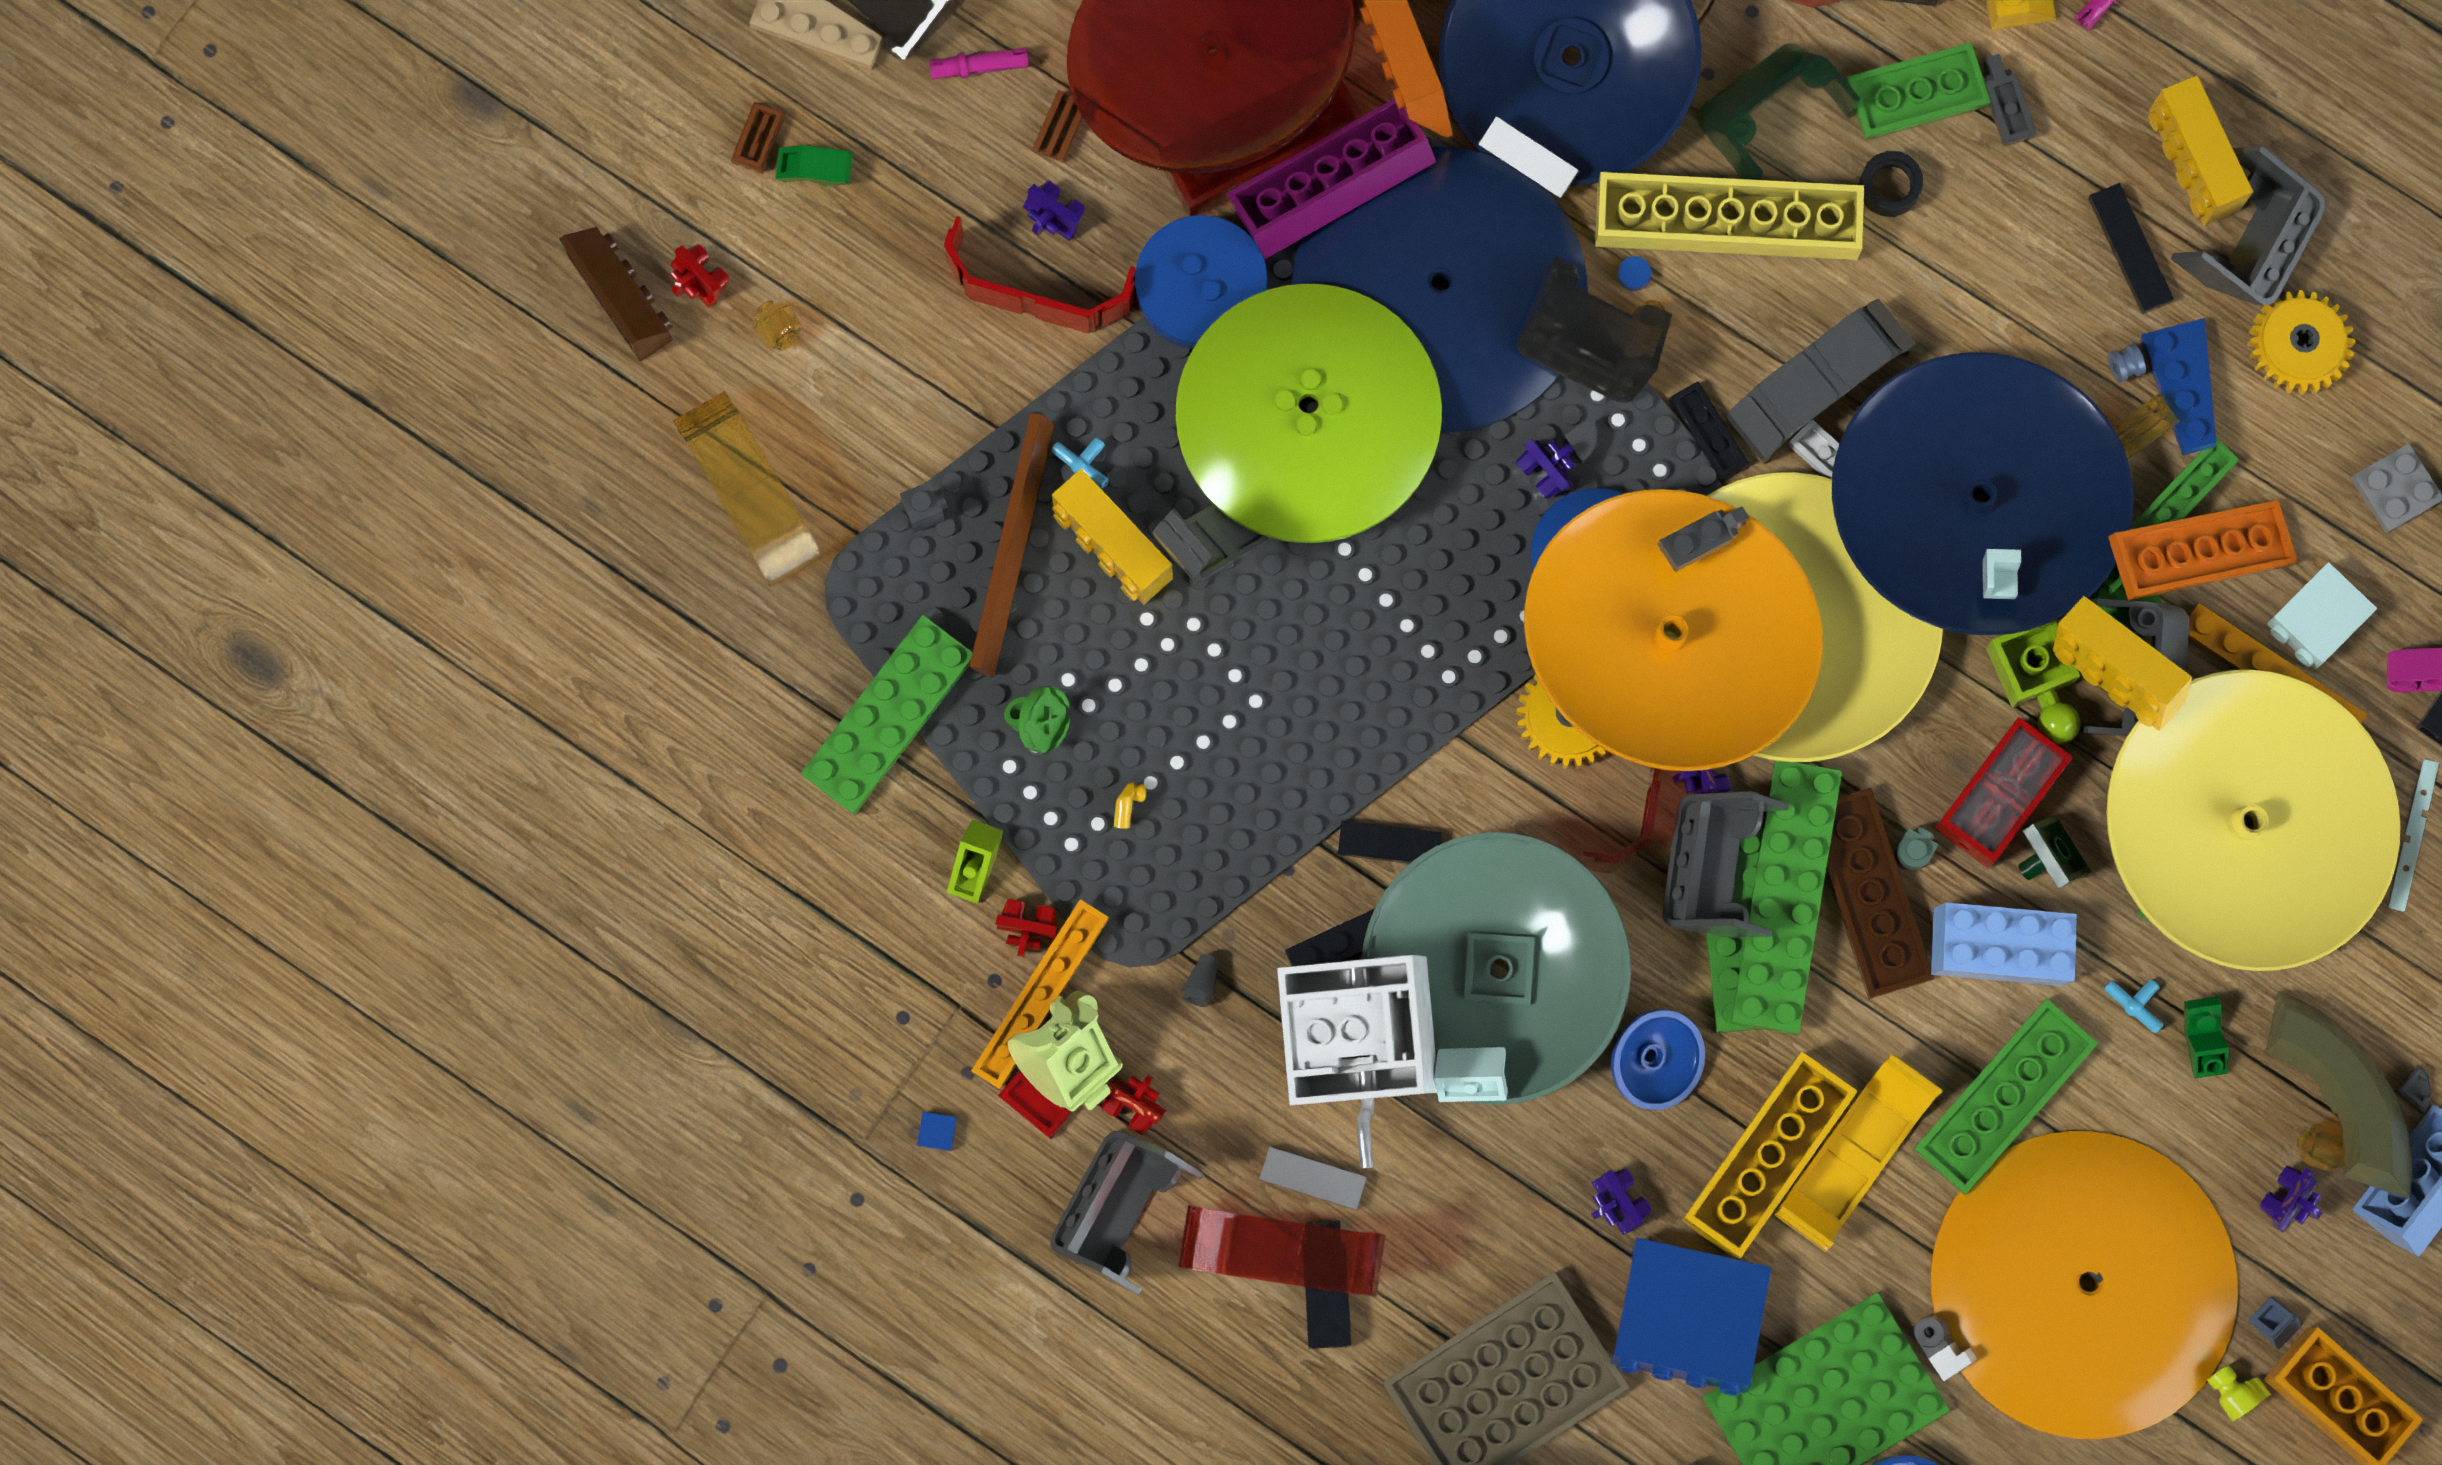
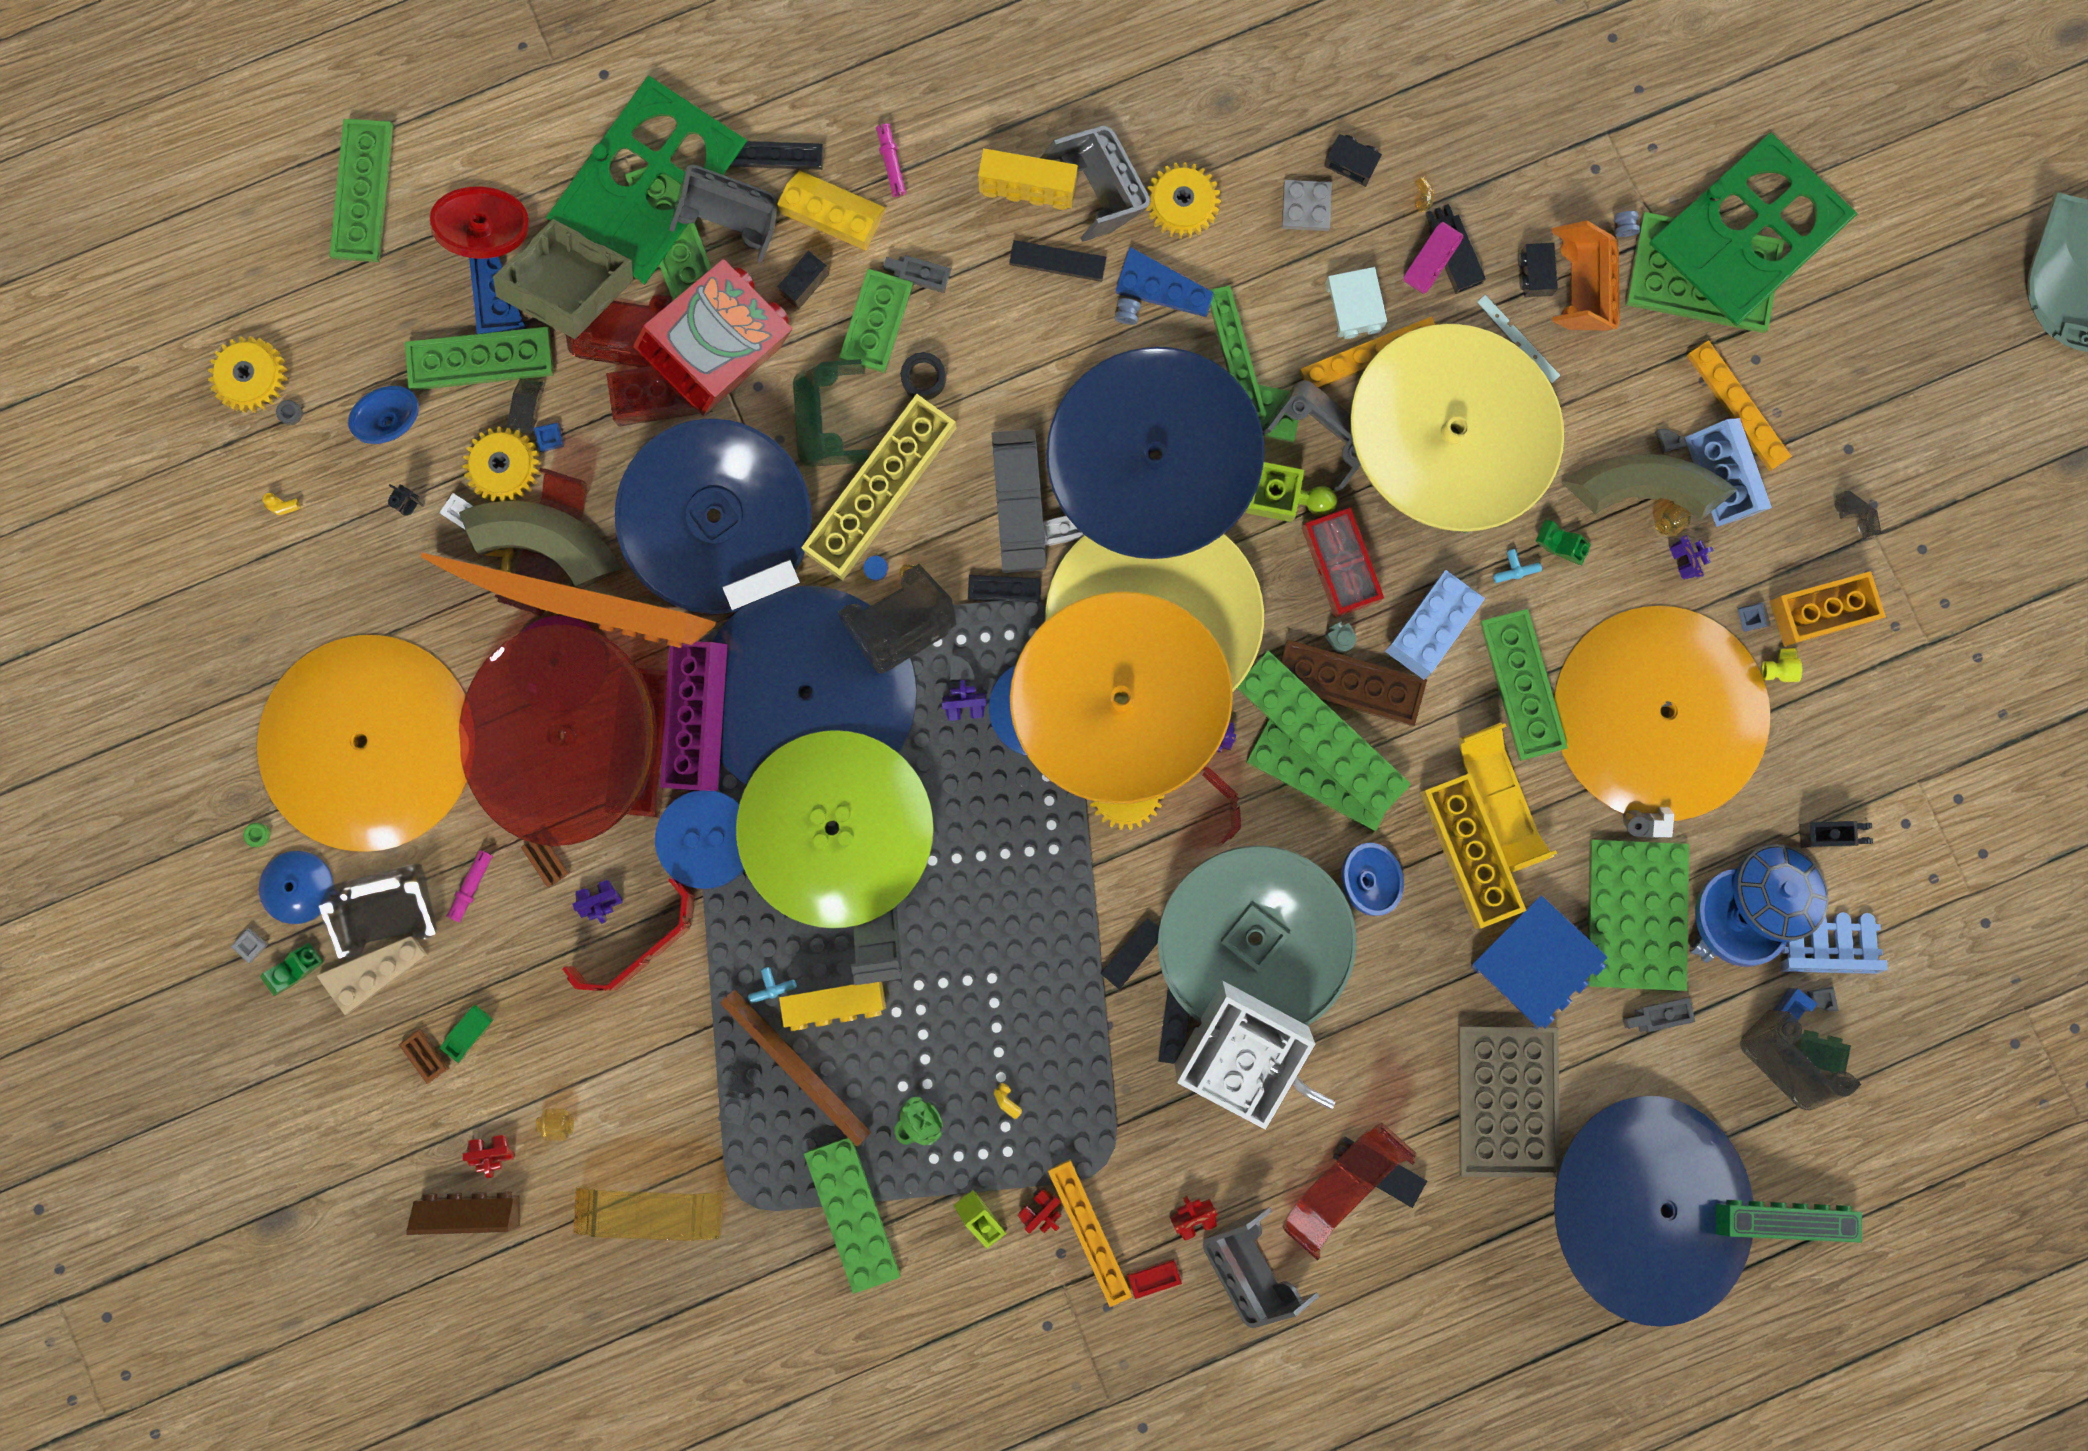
camera: 60 degrees left, 5 degrees up
blue tile [917,1112,957,1151] -> none
yellowish green animal [1007,990,1123,1112] -> none
dark grey cone [1182,954,1219,1007] -> none
light grey tile [1259,1147,1367,1211] -> none
light aqua panel [1434,1047,1508,1102] -> none
dark purple hips [1591,1169,1652,1235] -> none
dark grey hinge [1657,506,1749,572] -> none
dark grey windscreen [1662,791,1789,937] -> none
light aqua panel [1983,549,2021,599] -> none
dark green tile [2018,815,2091,888] -> none
yellow brick [2053,596,2192,732] -> none
orange plate [2108,500,2298,600] -> none
clear yellow tile [2113,393,2180,460] -> none

